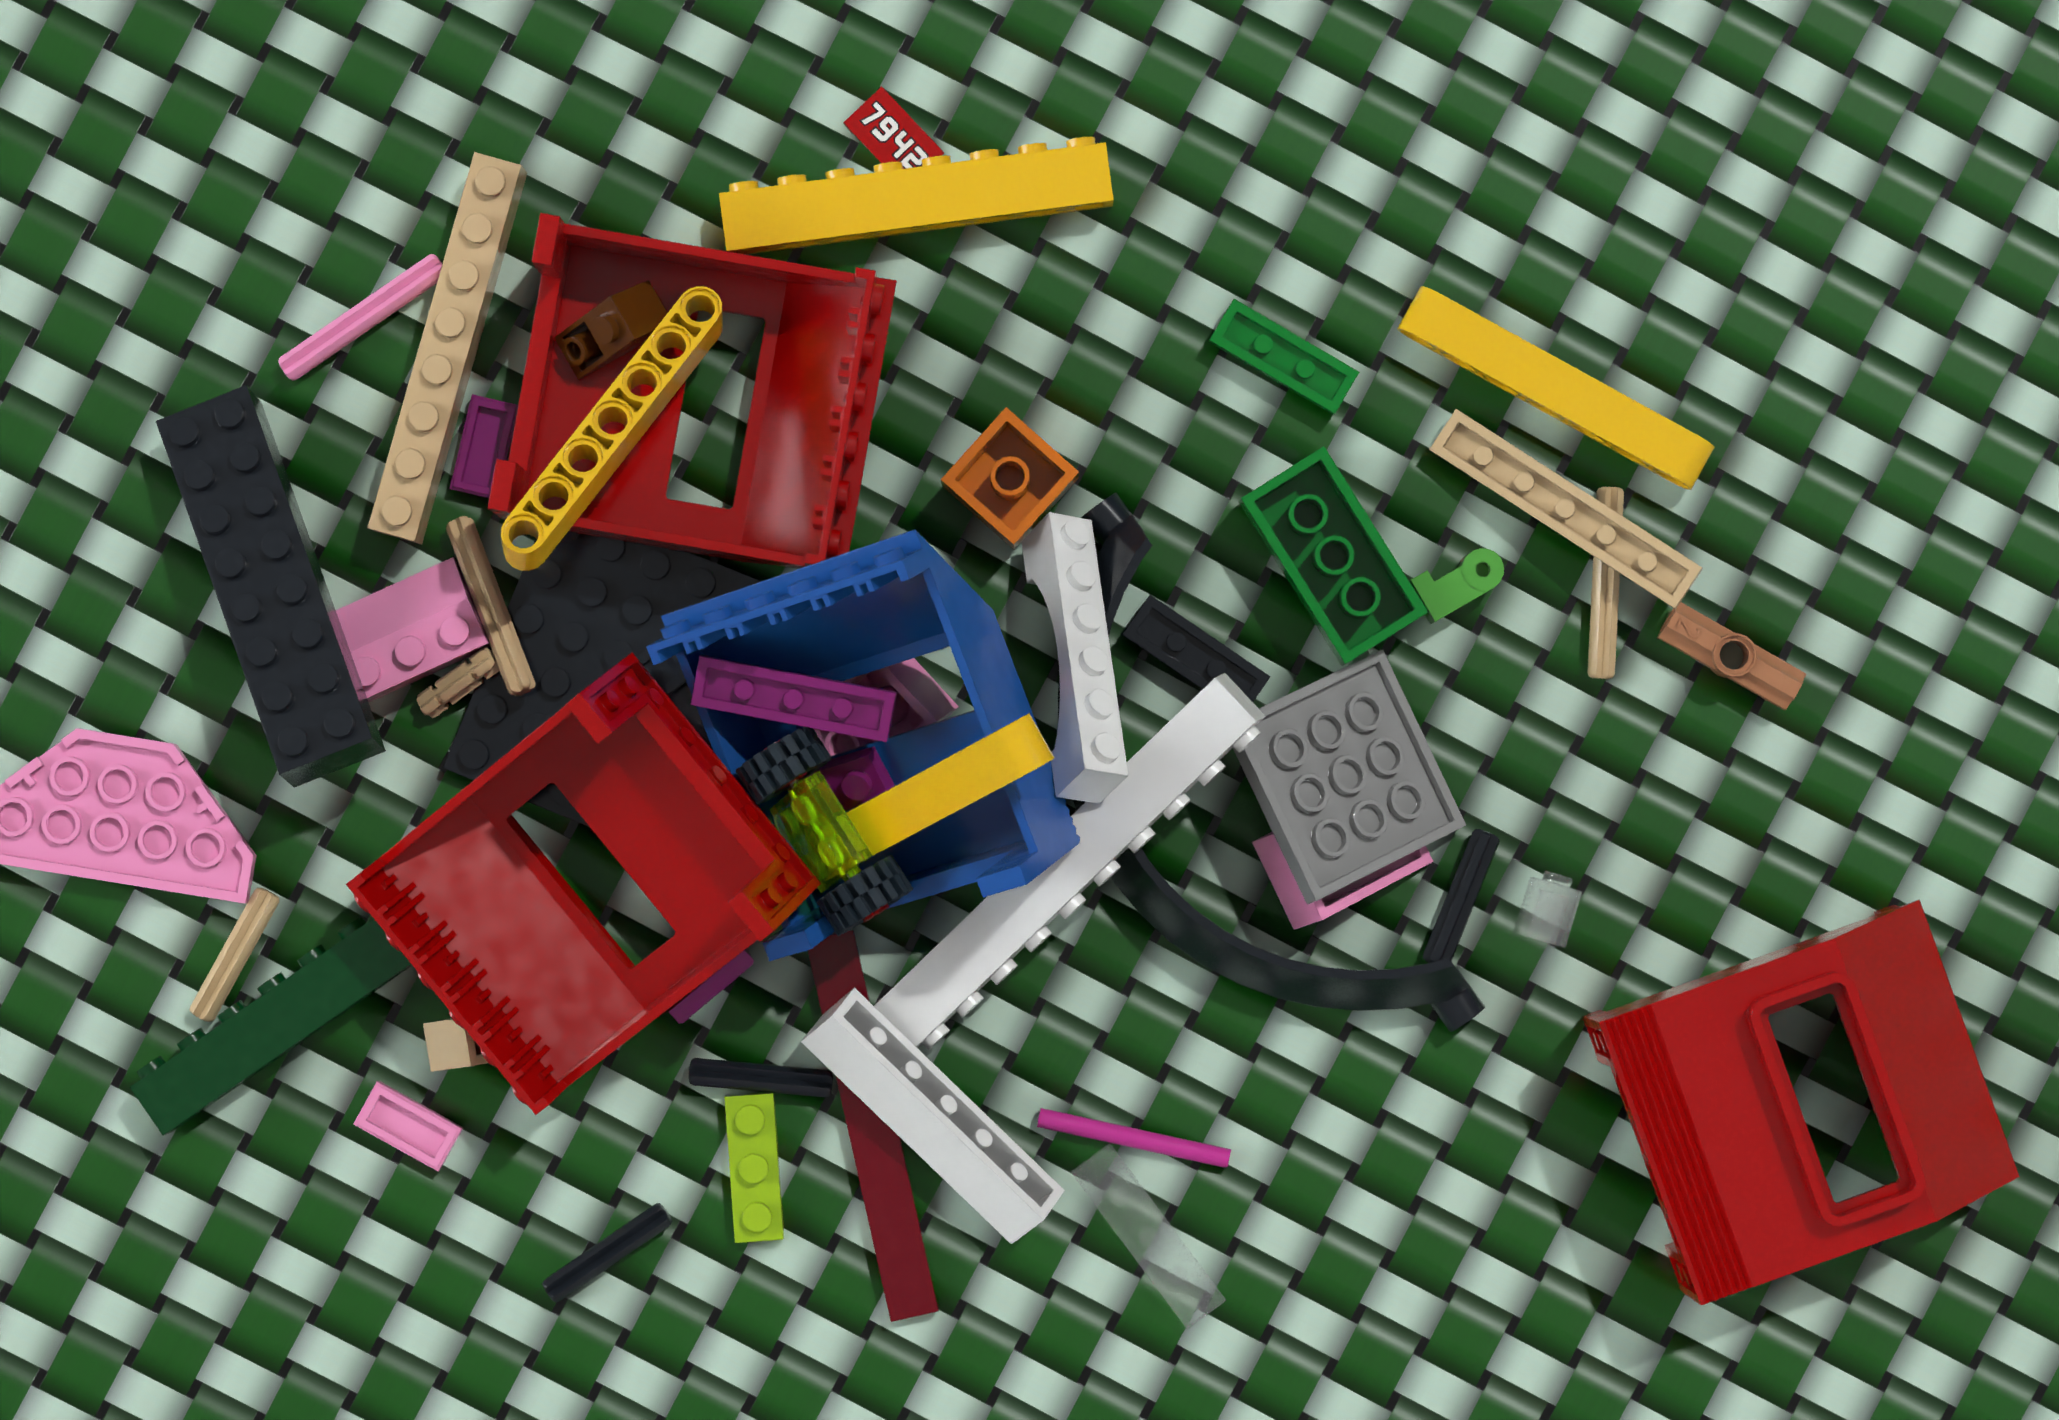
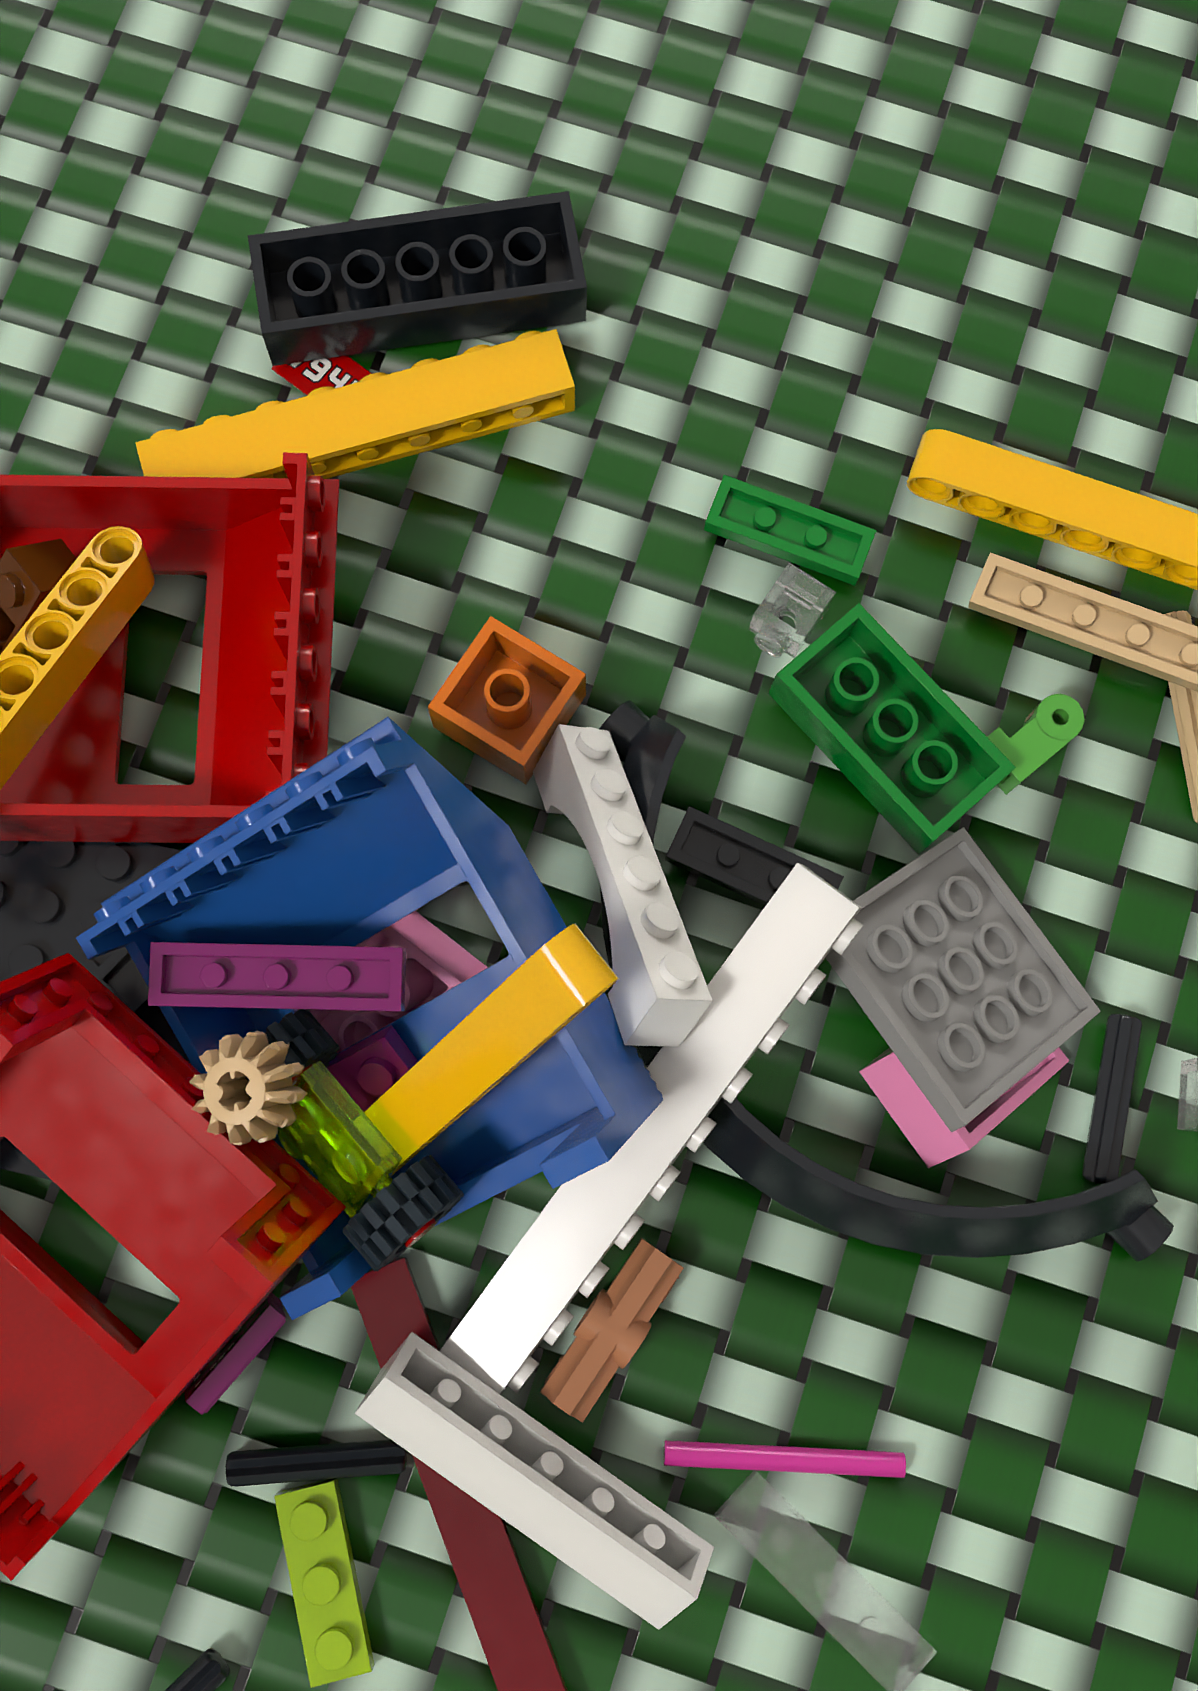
camera: 15 degrees left, 10 degrees down
none -> tan gear [189,1031,308,1145]
none -> black brick [248,191,587,366]
none -> nougat piece [540,1238,684,1423]
none -> clear brick [749,563,836,658]

